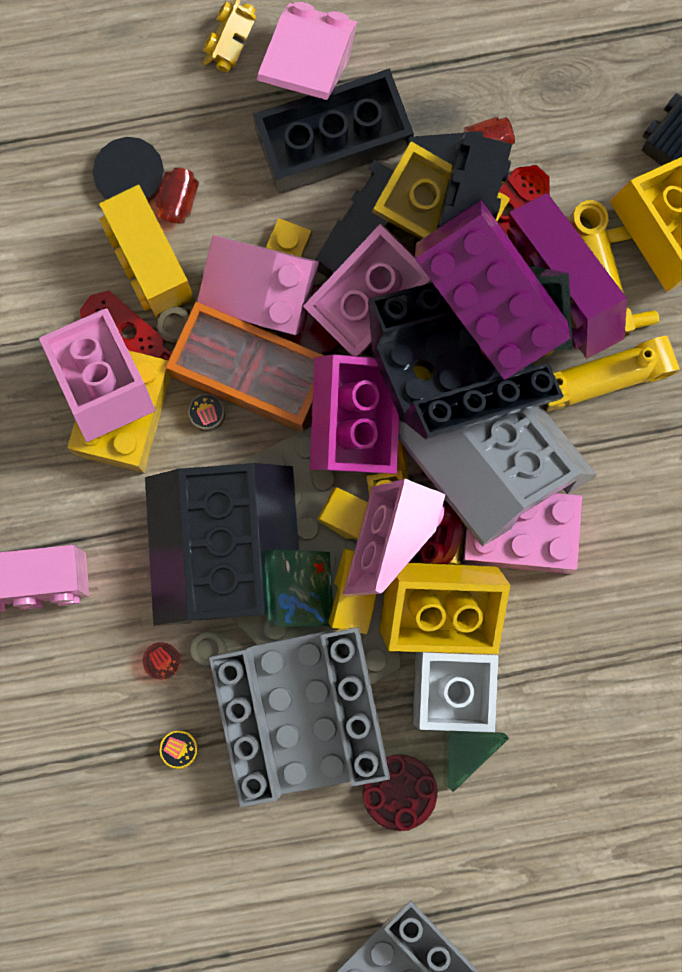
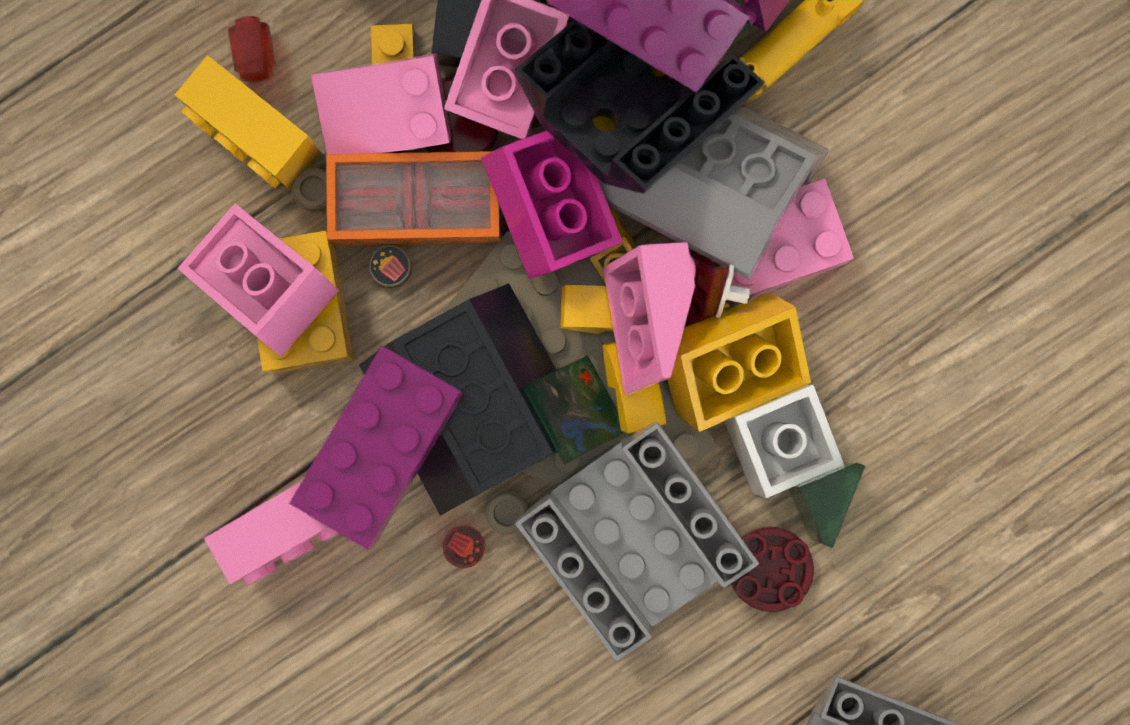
camera: 25 degrees left, 5 degrees up
red piece [80,290,172,361] -> none
black tile [93,137,165,203] -> none
tile [160,731,198,769] -> none
none -> magenta brick [289,346,464,550]
none -> clear red piece [696,265,730,317]
none -> white piece [716,265,750,319]

